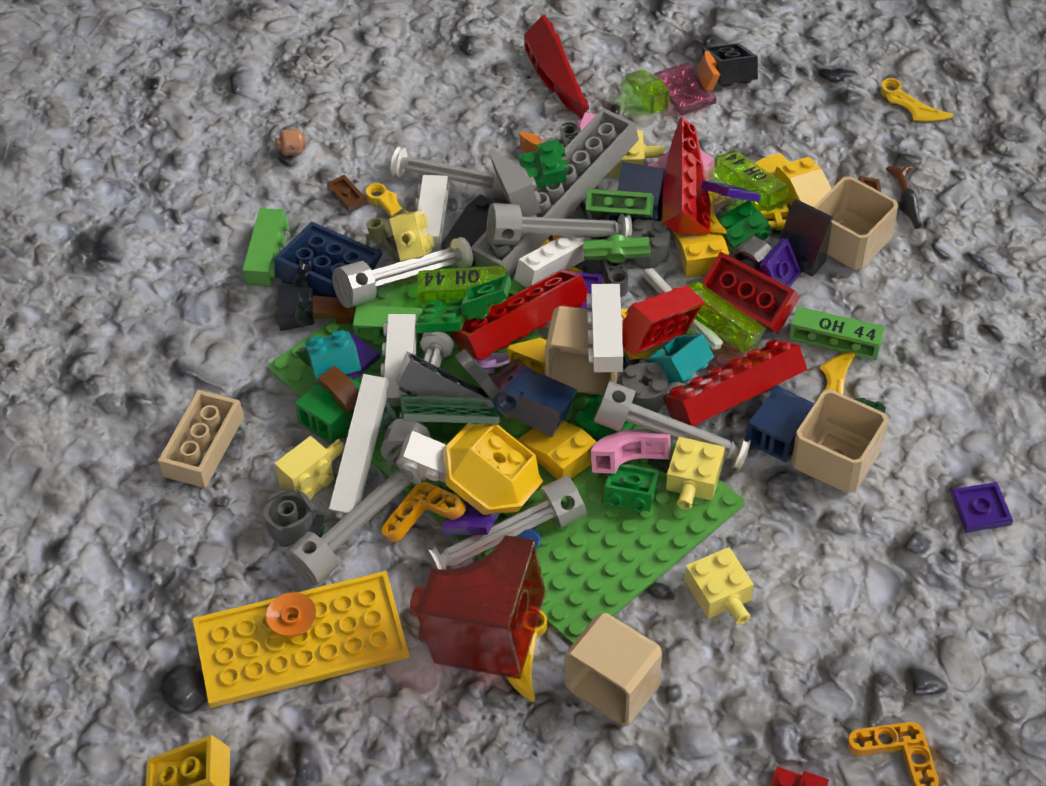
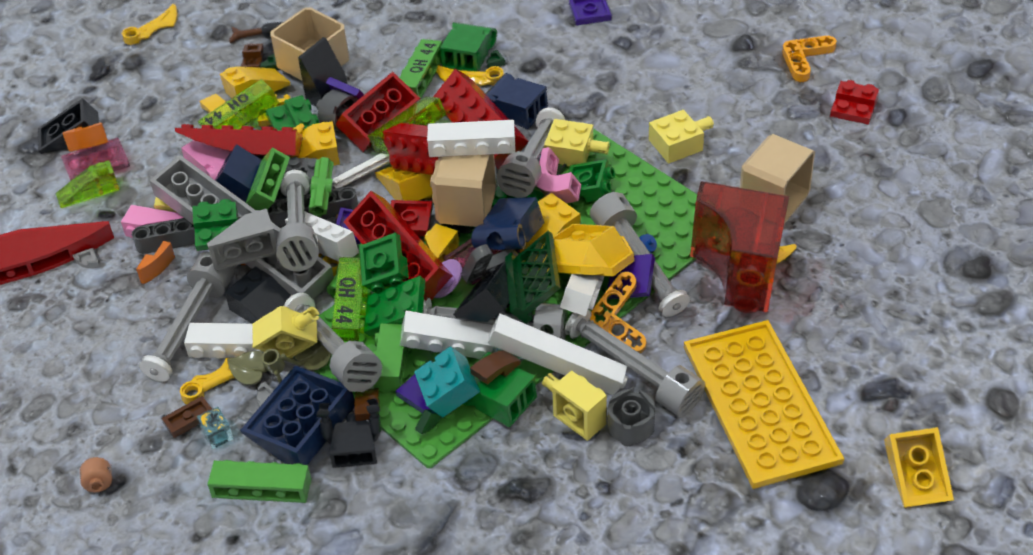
camera: 90 degrees left, 5 degrees down
tan brick [158,390,244,488] -> none
orange dish [266,592,316,637] -> none
dark purple tile [701,180,761,202] -> none
tan plate [792,390,888,493] -> none
none -> clear light blue brick [197,407,234,449]
none -> green piece [440,22,497,71]

